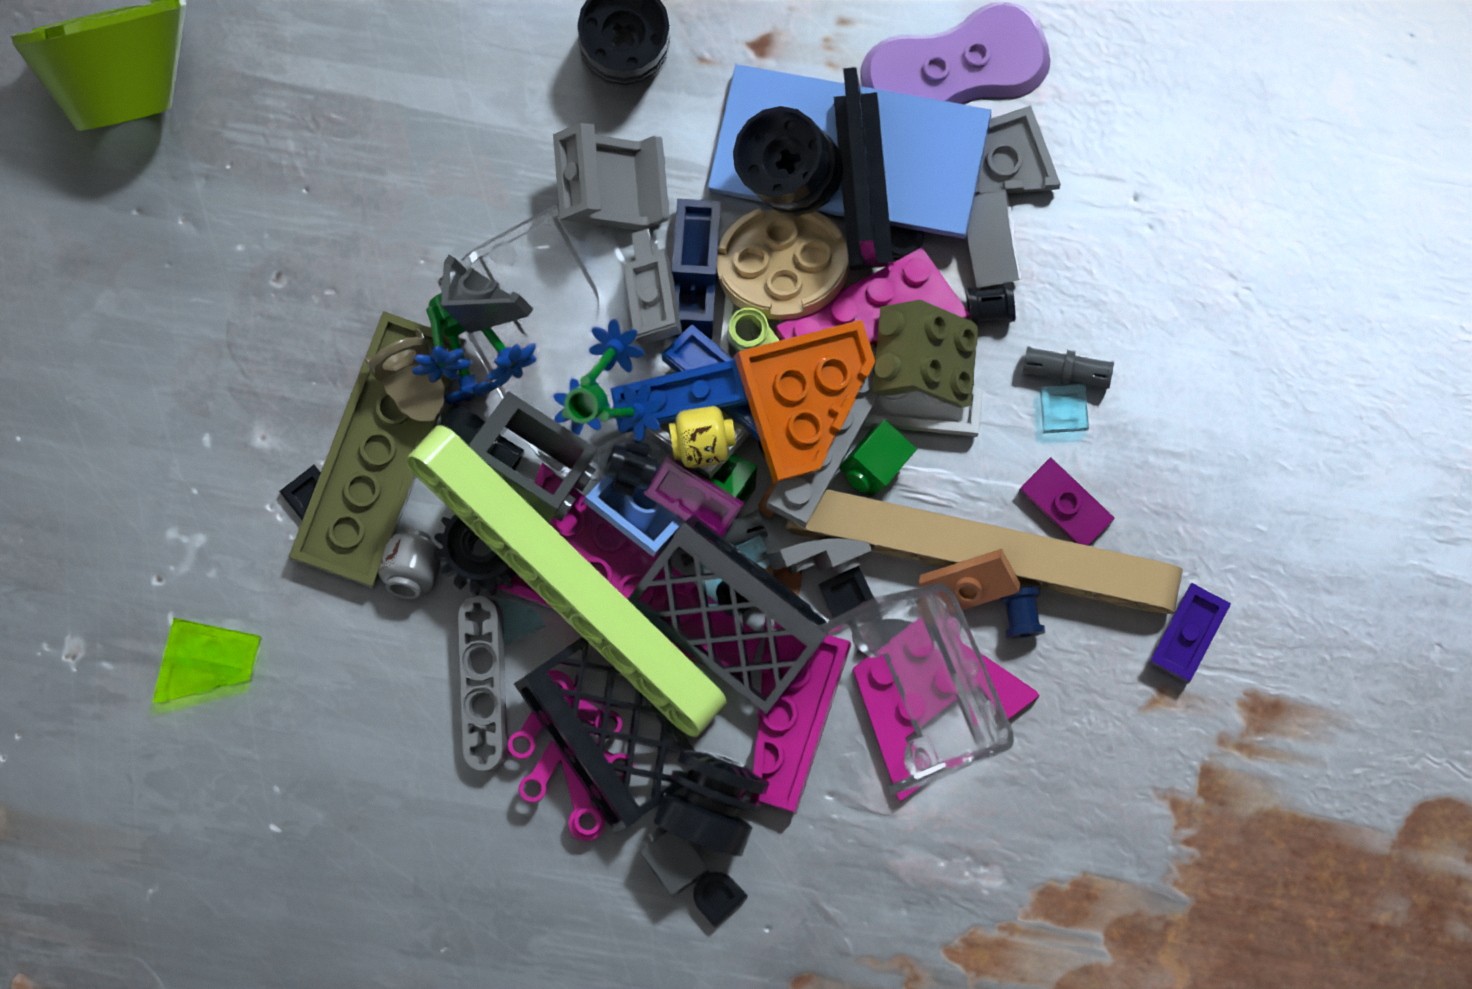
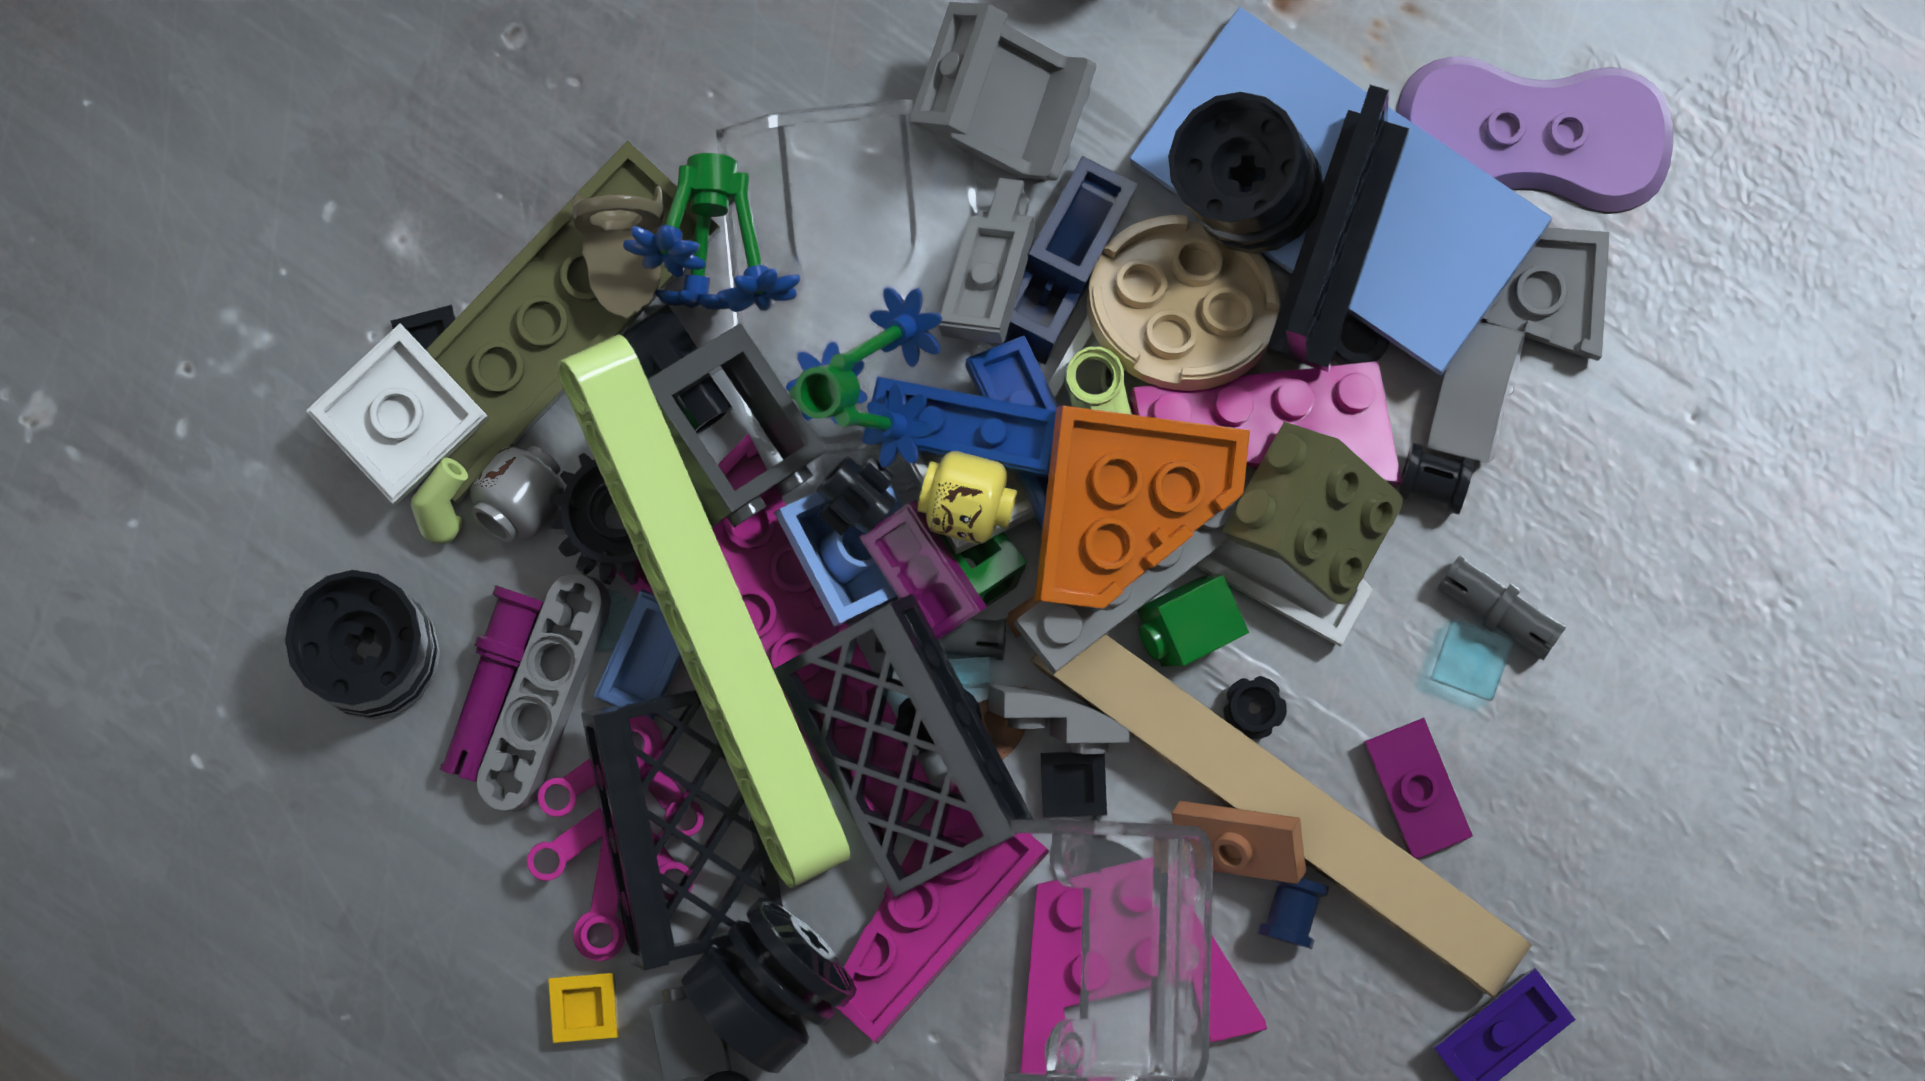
camera: 25 degrees right, 5 degrees up
clear neon green wing [153,617,263,705] -> none
dark grey slope [440,255,533,334] -> none
none -> black wheel [285,570,440,720]
none -> white plate [306,323,490,506]
none -> yellowish green arm [410,457,468,544]
none -> magenta pin [439,585,544,782]
none -> yellow tile [548,973,619,1043]
none -> medium blue tile [593,589,681,720]
none -> black plate [1223,676,1287,739]

